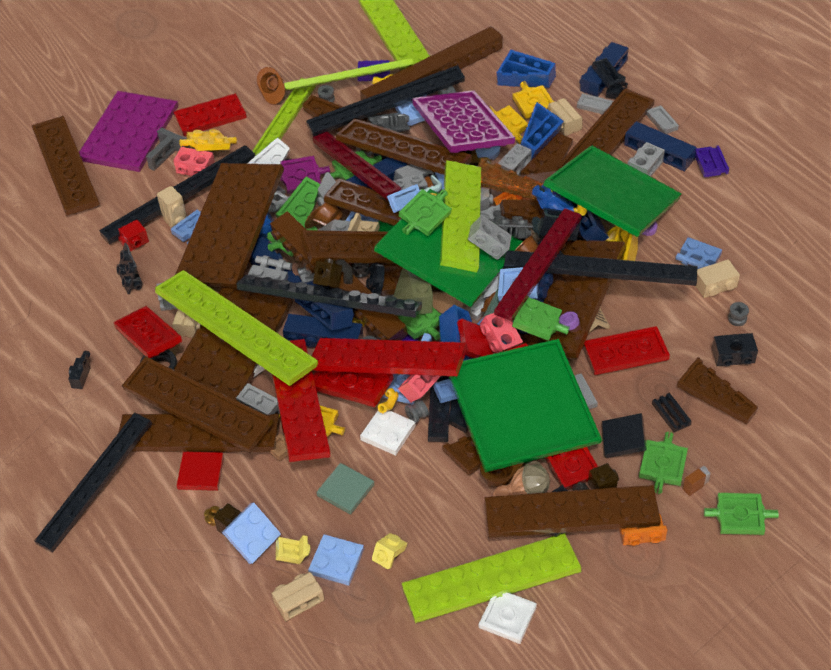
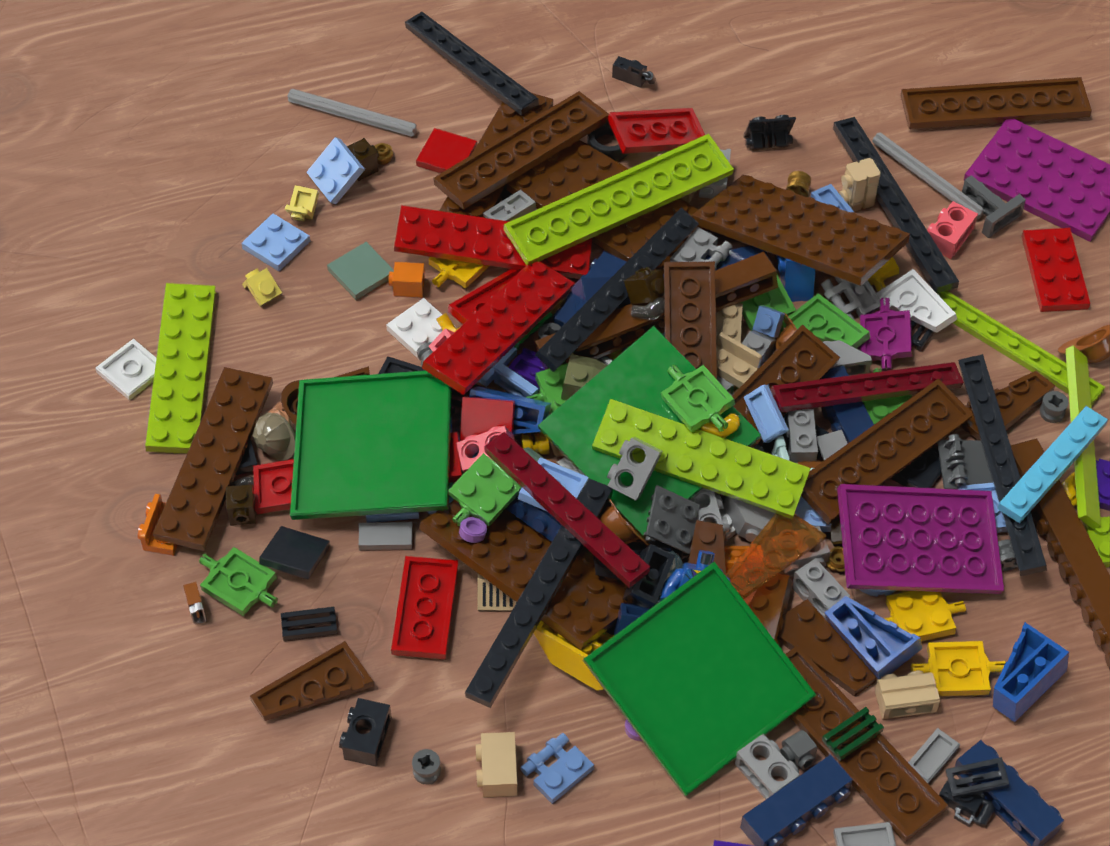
camera: 105 degrees right, 5 degrees up
red brick [118,220,149,252] -> none
yellow plate [179,129,237,151] -> none
tan brick [271,572,324,621] -> none
bright green plate [704,493,779,535] -> none
none -> light grey axle [288,89,417,137]
none -> orange brick [389,262,425,298]
none -> medium blue plate [752,306,785,338]
none -> dark grey plate [780,730,817,770]
none -> pearl gold wheel [786,171,811,197]
none -> dark green tile [822,707,884,761]
none -> light grey axle [872,132,985,220]
none -> medium azure plate [997,406,1108,523]

